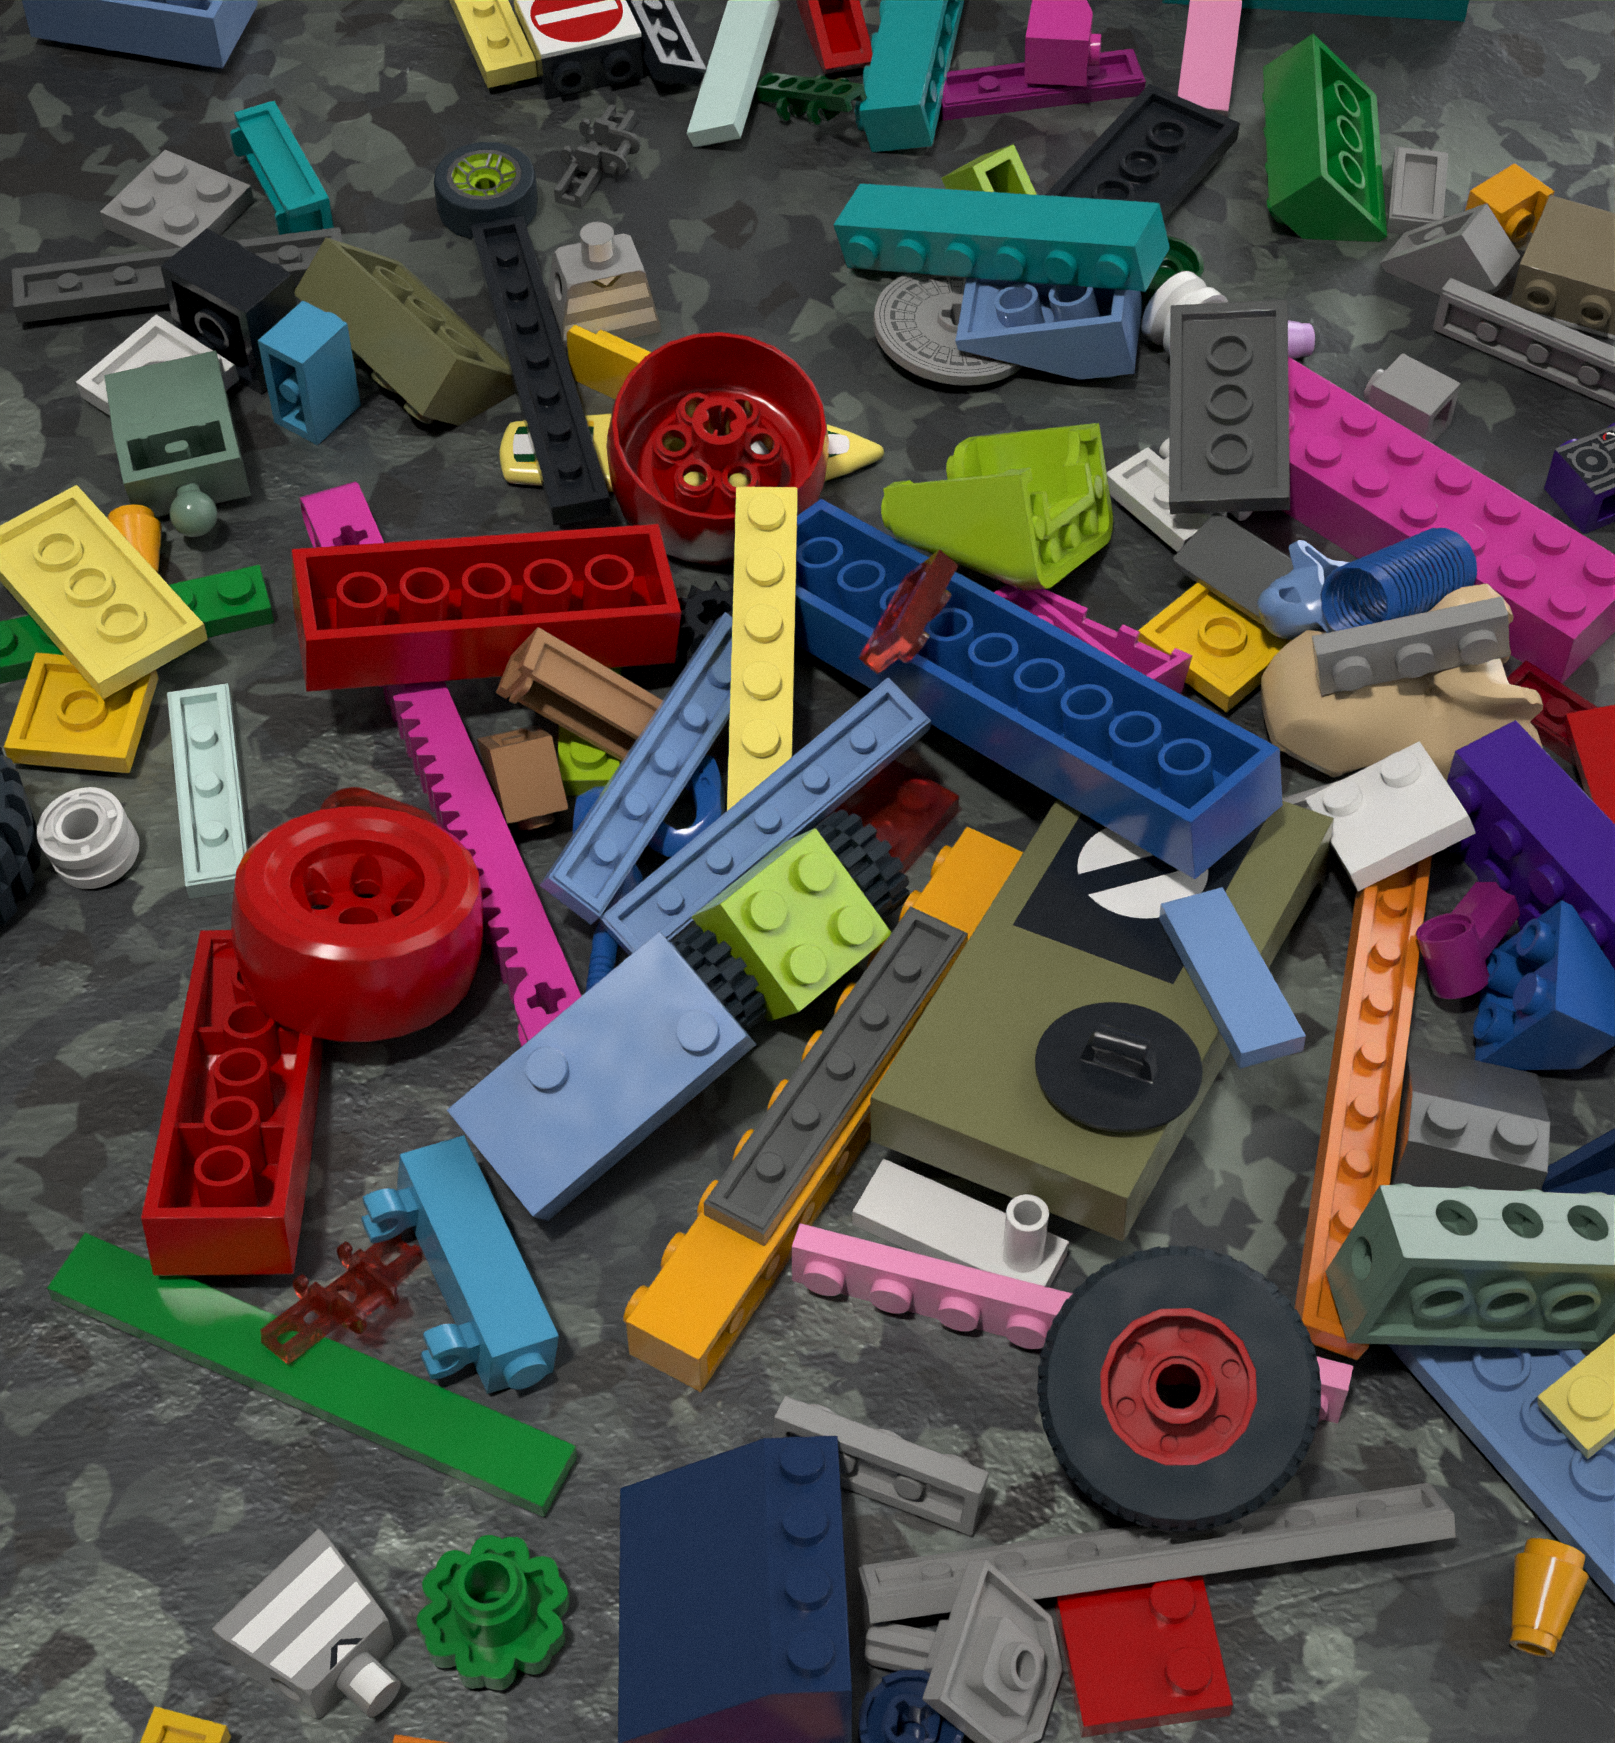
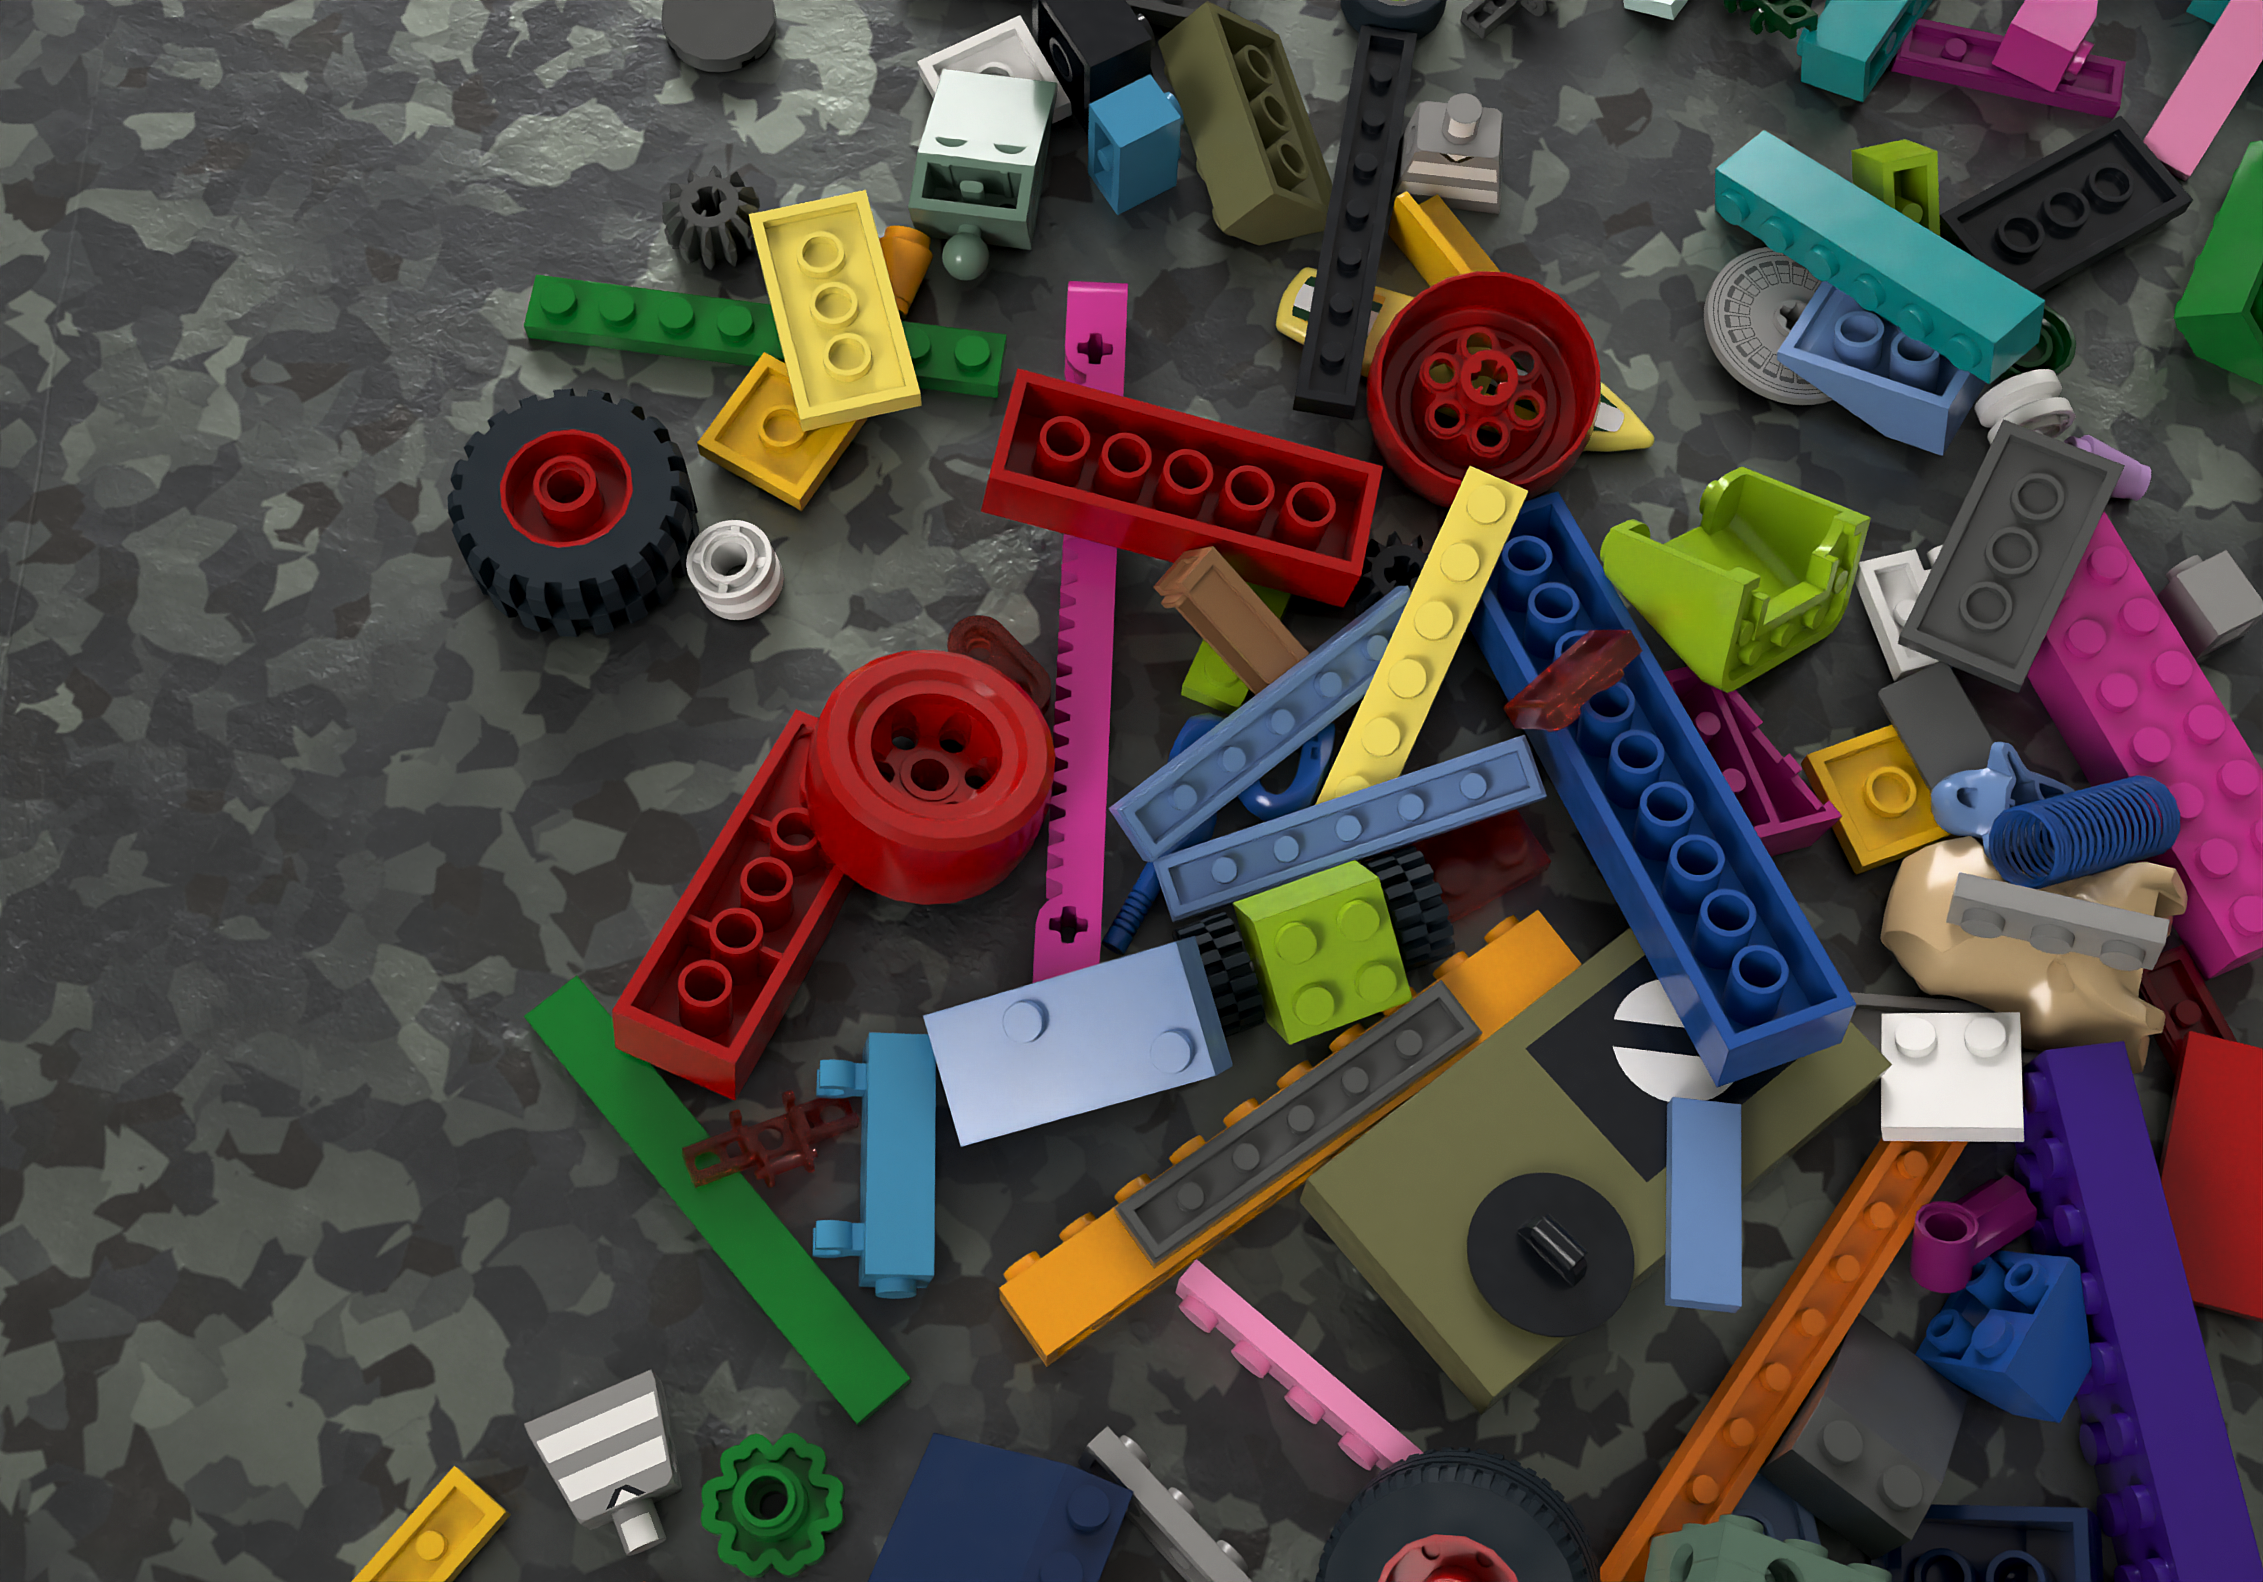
camera: 20 degrees right, 15 degrees up
light aqua tile [167,683,248,899] -> none
medium nougat slope [477,725,568,830] -> none
white piece [852,1158,1069,1288] -> none

